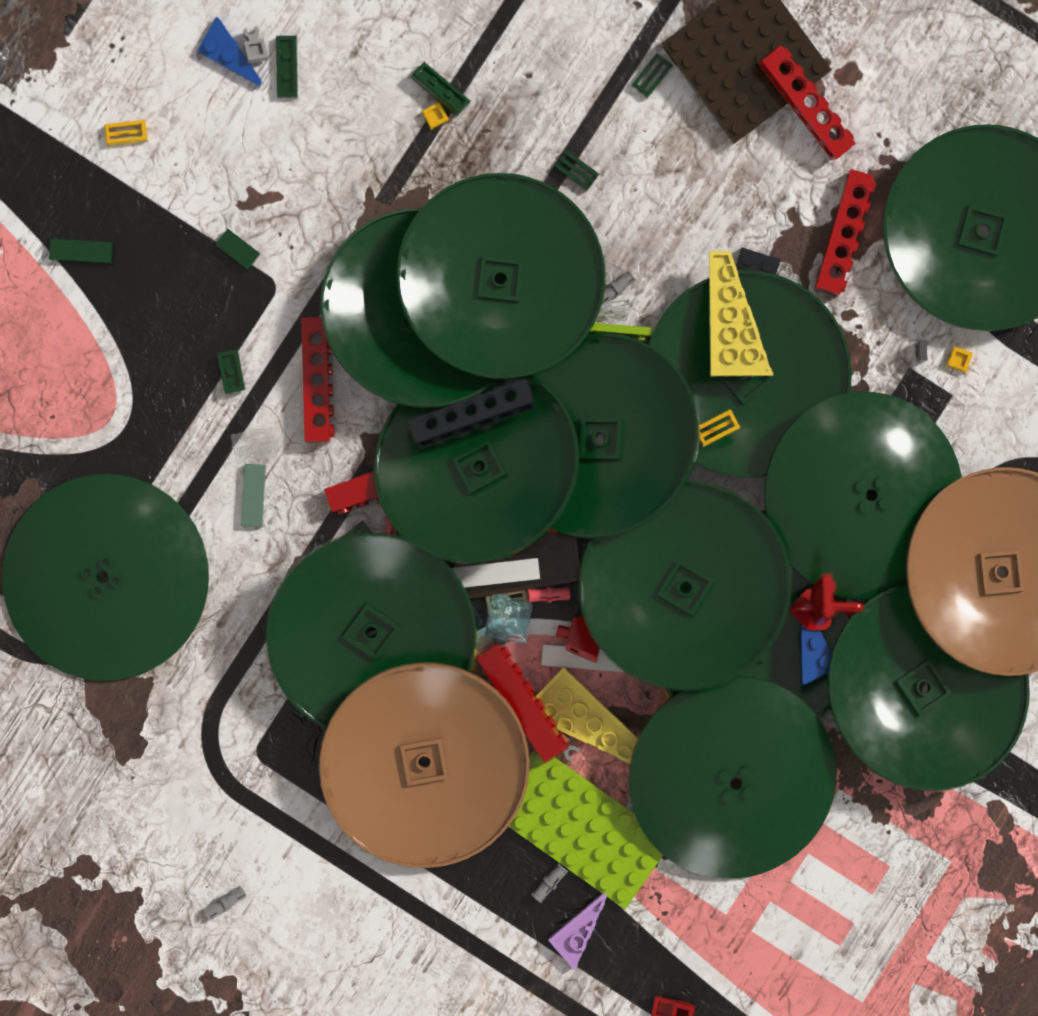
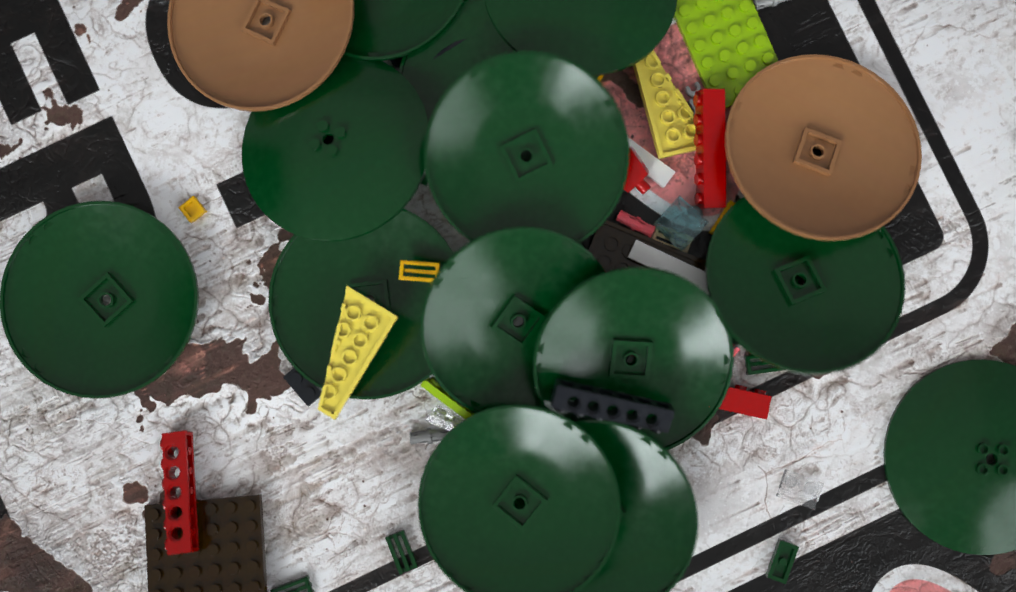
camera: 145 degrees left, 0 degrees up
sand green tile [241,464,266,527] -> none
red brick [301,317,335,443] -> none
red plate [789,574,864,631] -> none
blue wing [799,624,832,685] -> none
red brick [814,169,876,297] -> none
dark grey tile [915,340,928,363] -> none

